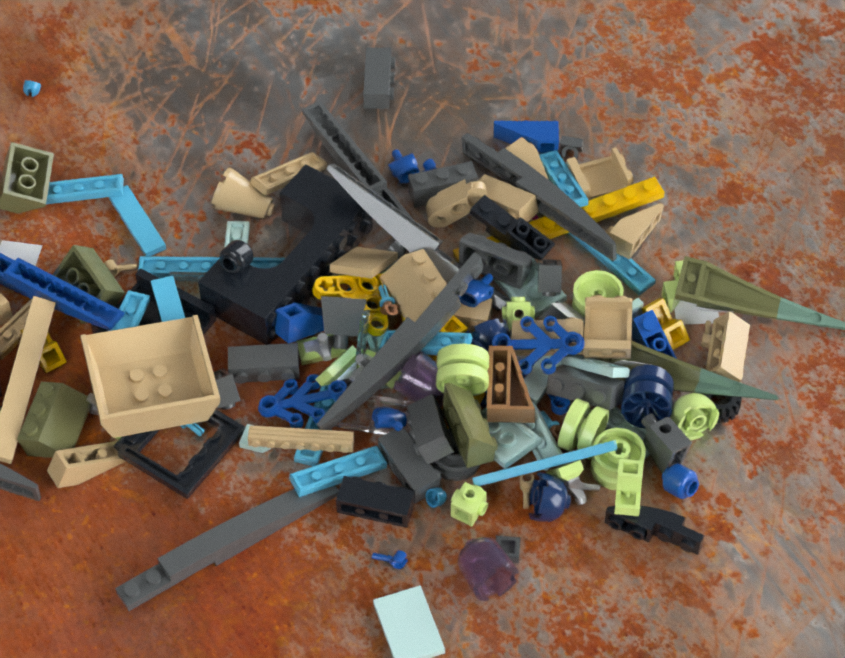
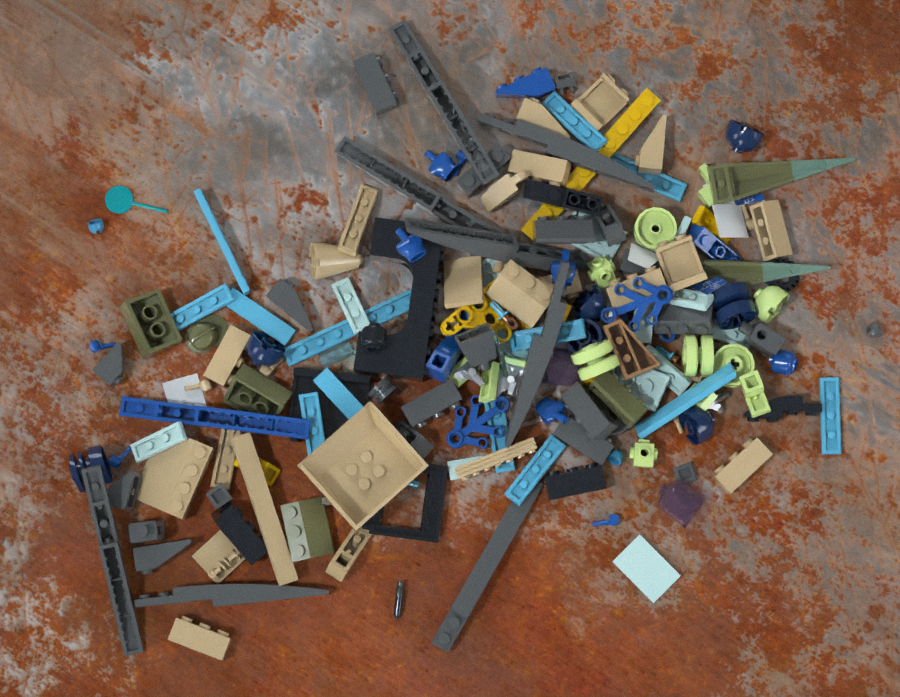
camera: 25 degrees left, 30 degrees up
none -> teal piece [105,186,168,214]
none -> tan hand [184,380,213,393]
none -> olive piece [185,315,229,353]
none -> medium azure tile [193,189,251,295]
none -> tan brick [203,325,250,387]
none -> dark blue cylinder [246,331,285,367]
none -> dark grey slope [266,278,314,334]
none -> dark grey wheel [368,376,398,406]
none -> dark grey slope [389,19,500,185]
none -> piece [394,581,404,619]
none -> blue piece [395,227,427,263]
none -> white sticker [712,204,749,238]
none -> tan brick [713,438,773,494]
none -> dark blue cylinder [725,120,764,154]
none -> medium azure tile [819,377,841,455]
none -> dark grey hinge [866,321,883,338]

